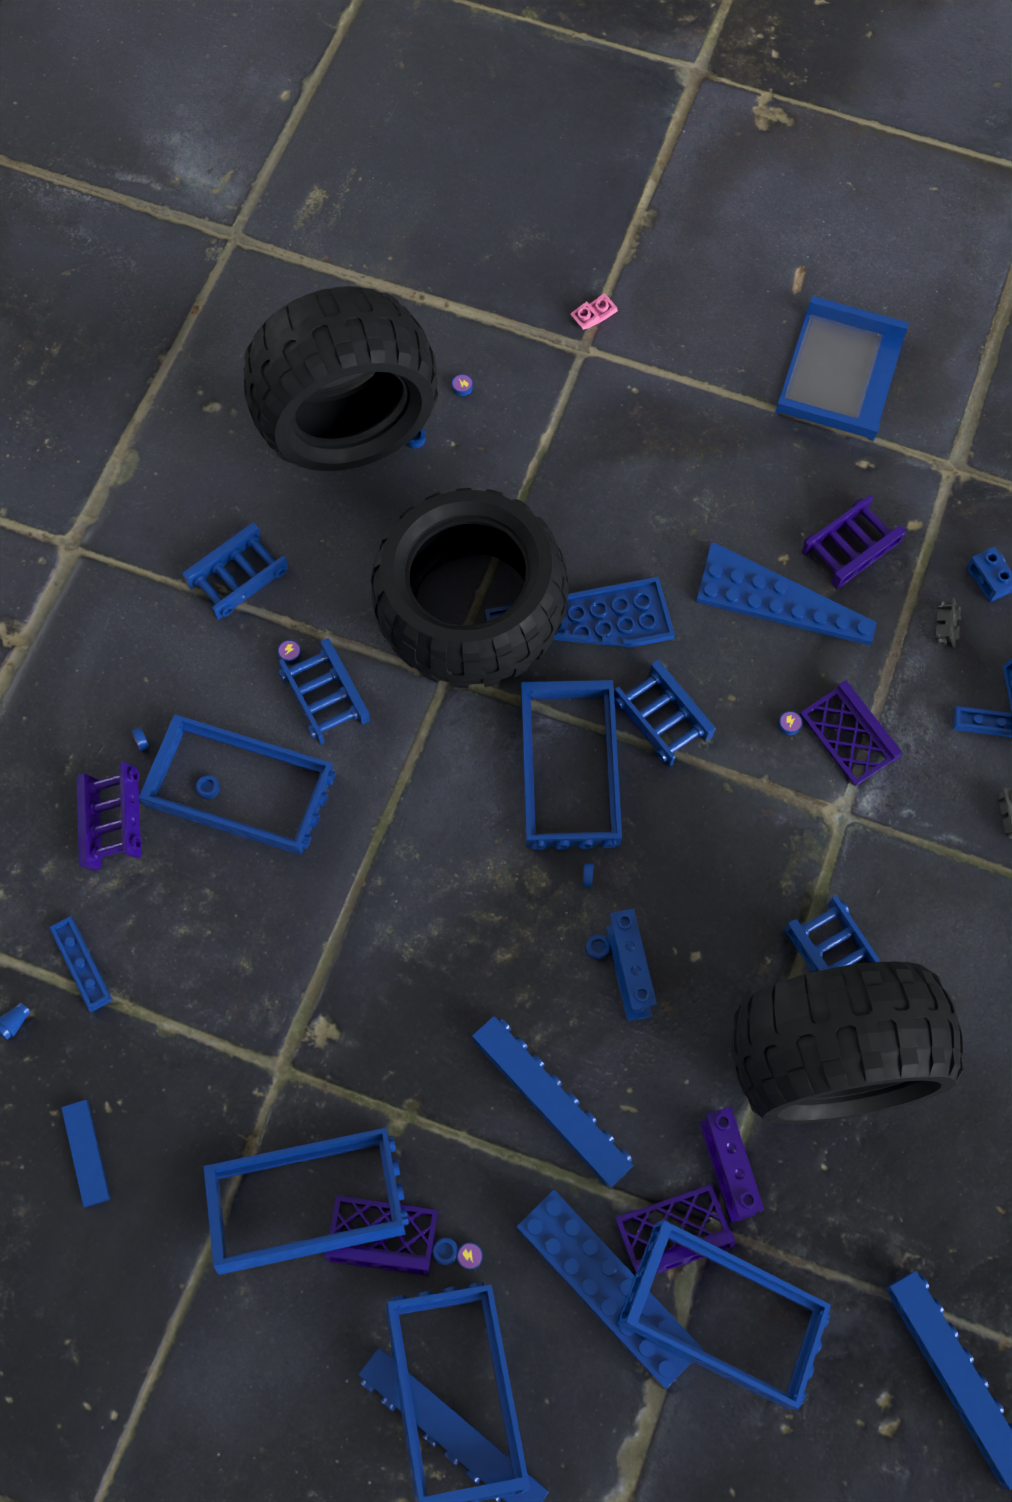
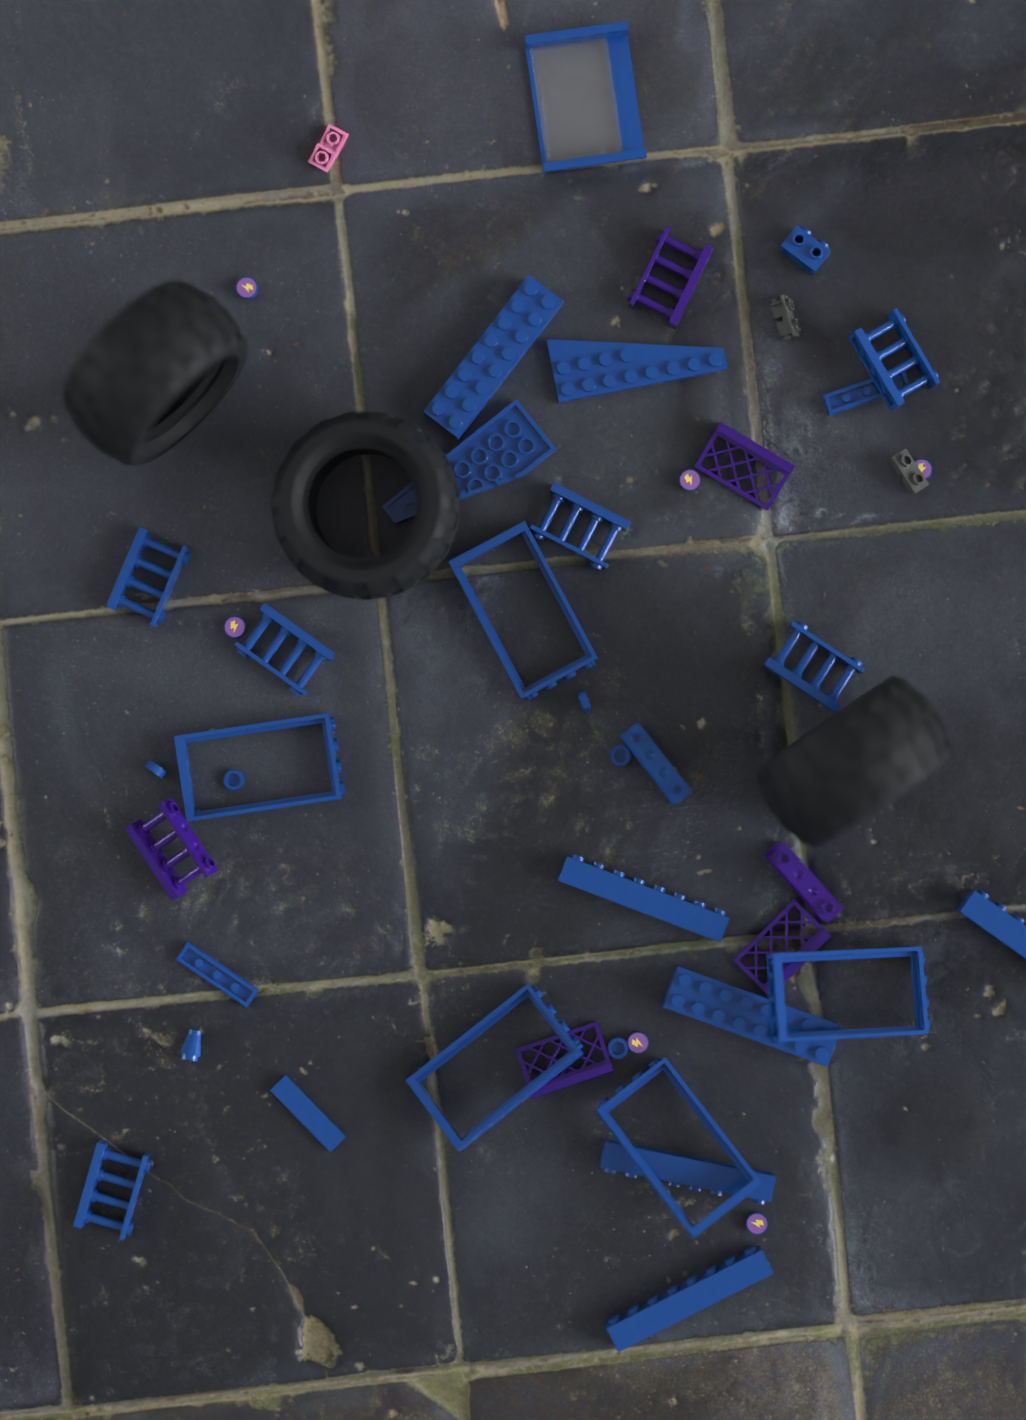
camera: 25 degrees left, 20 degrees up
none -> blue brick [423,275,563,441]

